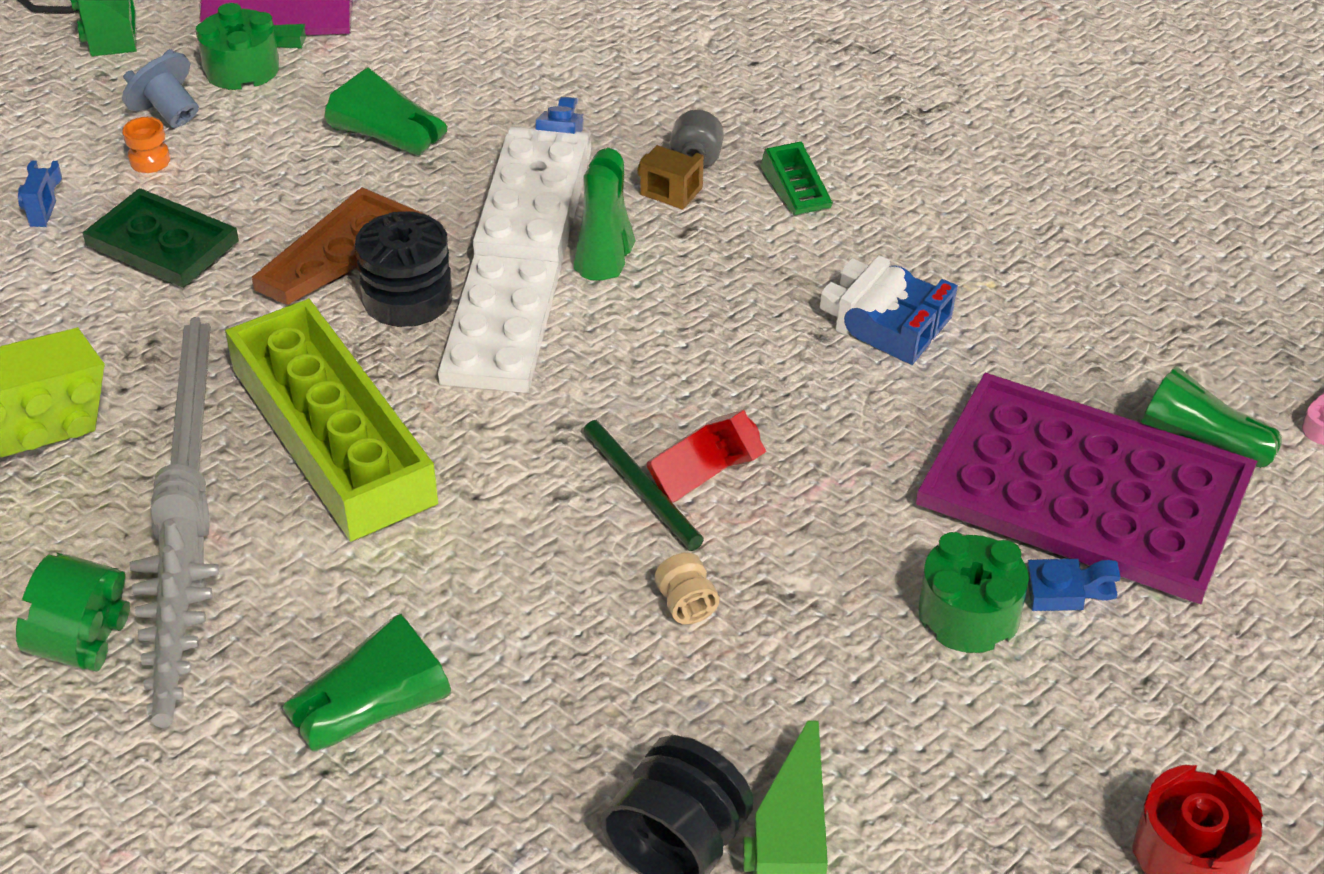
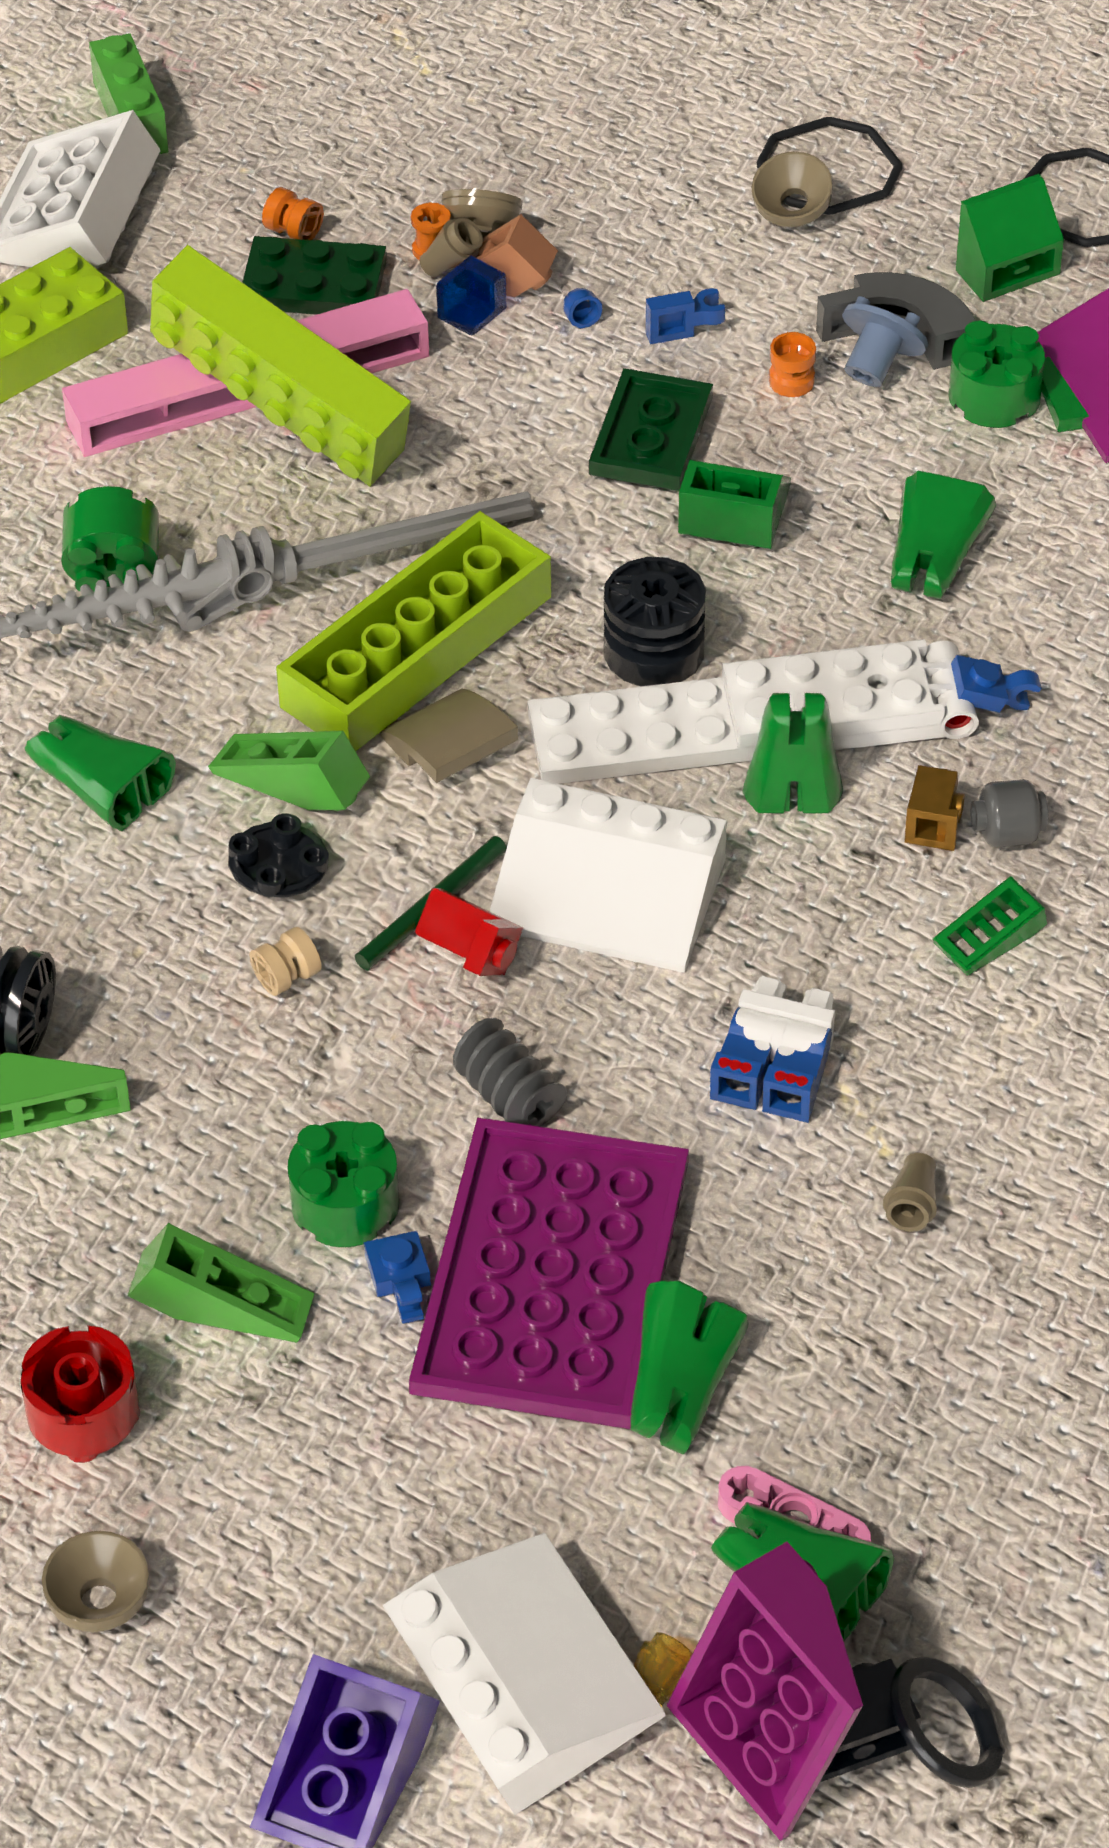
camera: 75 degrees right, 5 degrees up
dark orange wing [252,187,427,305] -> none
none -> bright green slope [127,1223,315,1343]
none -> bright green slope [208,731,370,811]
none -> black dish [228,813,329,897]
none -> dark tan slope [381,688,518,783]
none -> dark grey piece [453,1017,568,1127]
none -> white slope [490,778,727,973]
none -> green slope [678,460,791,549]
none -> dark grey arch [816,272,976,370]
none -> dark tan cone [883,1152,937,1232]

